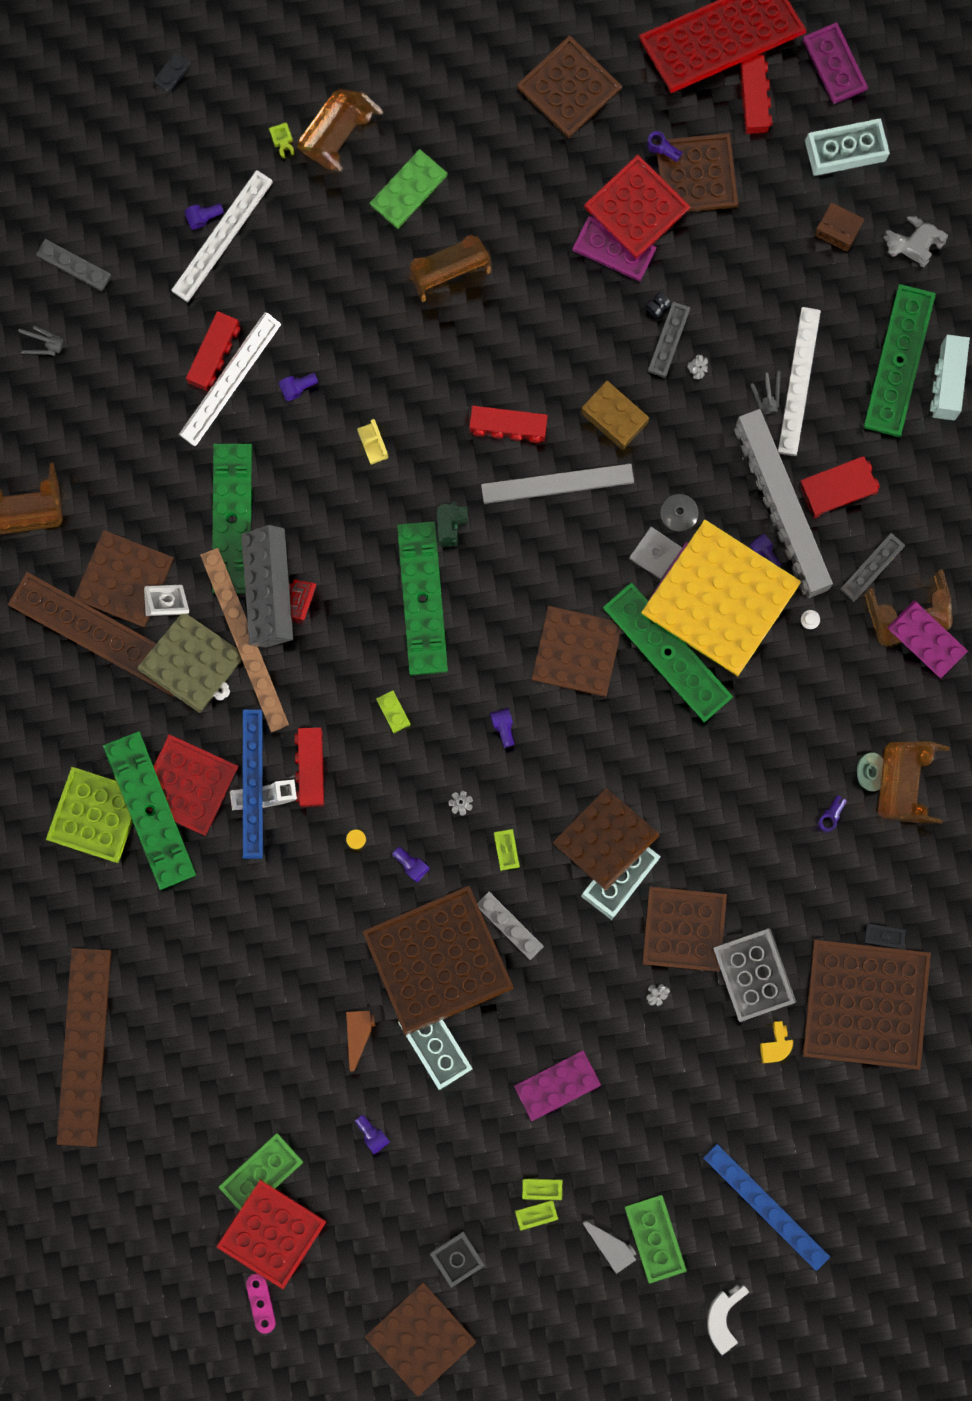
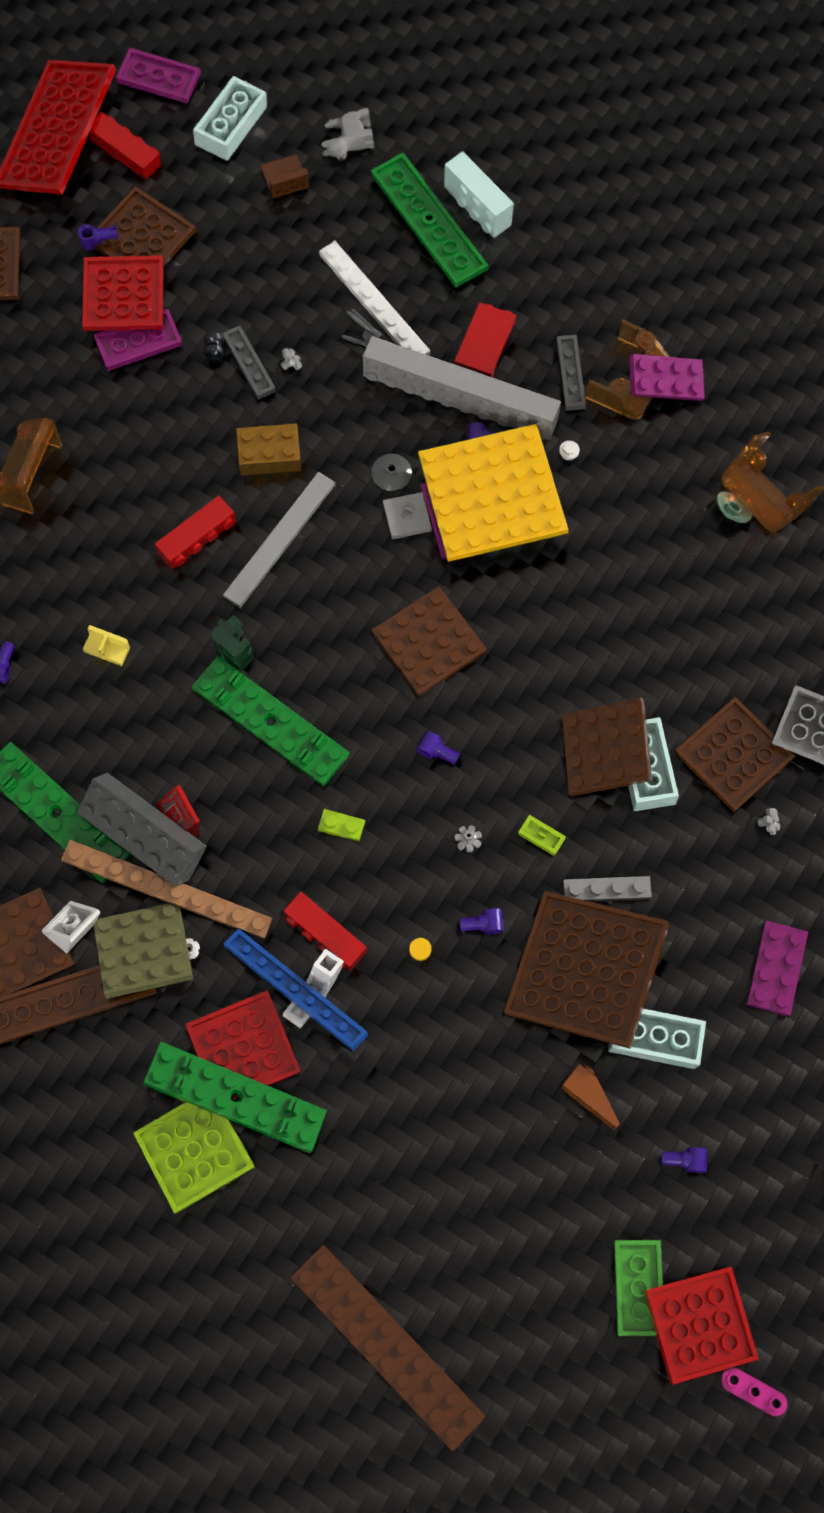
camera: 50 degrees left, 10 degrees down
green piece [603,582,733,723] -> none
dark purple pin [818,795,847,833] -> none

